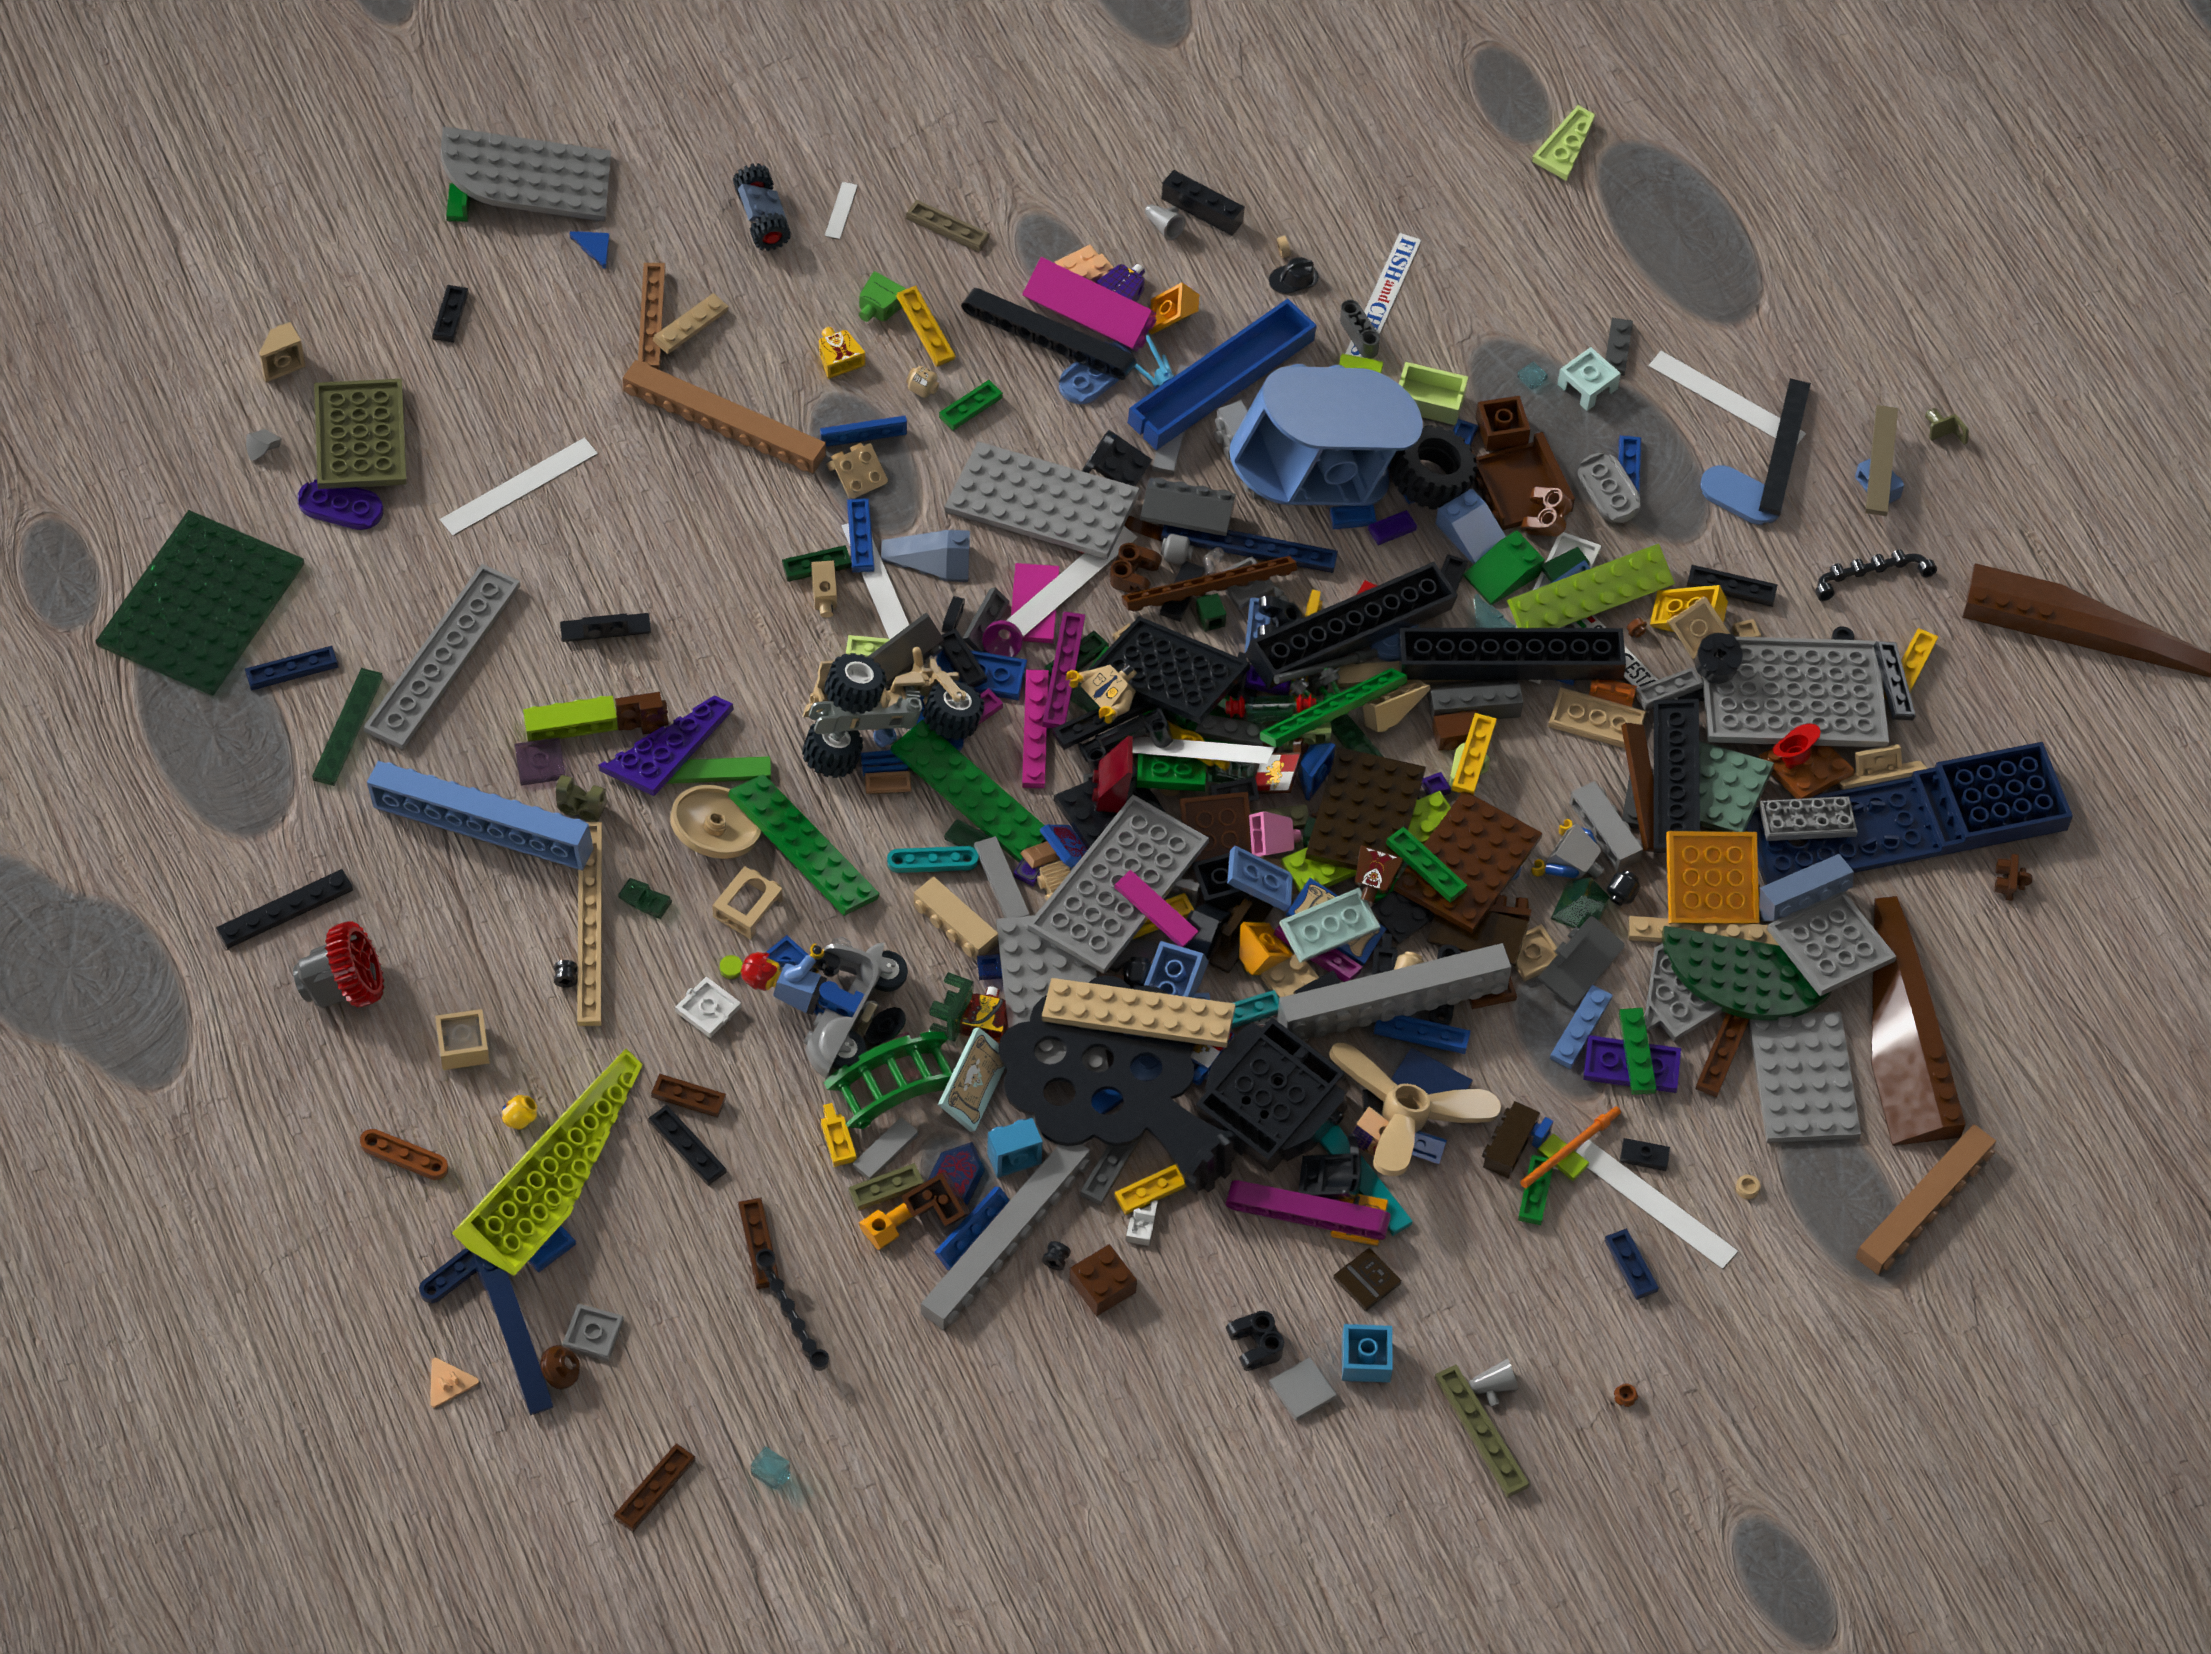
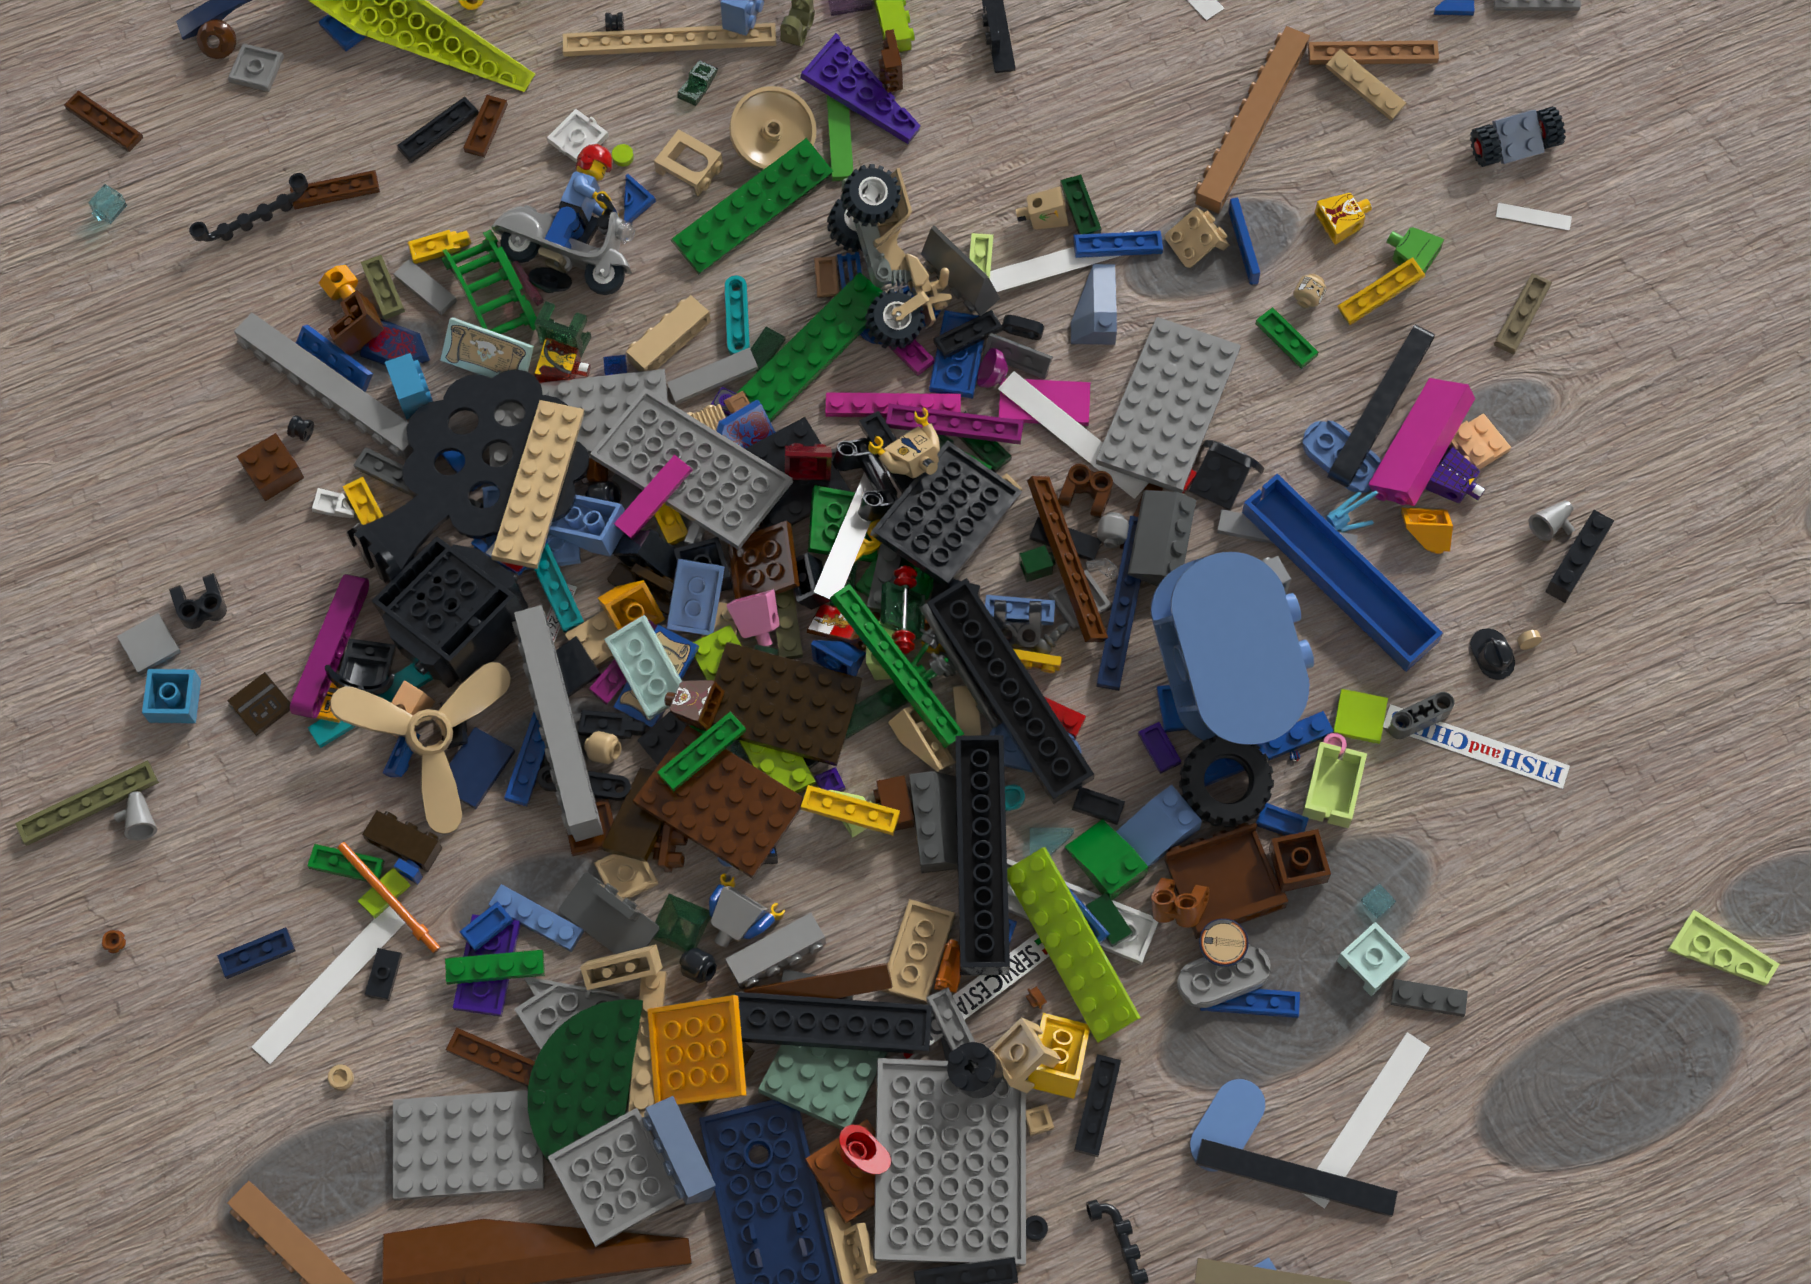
camera: 95 degrees right, 10 degrees up
light grey tile [1759,796,1857,841] -> none
none -> blue tile [459,901,513,952]
none -> tan brick [580,945,663,990]
none -> piece [1199,919,1249,967]

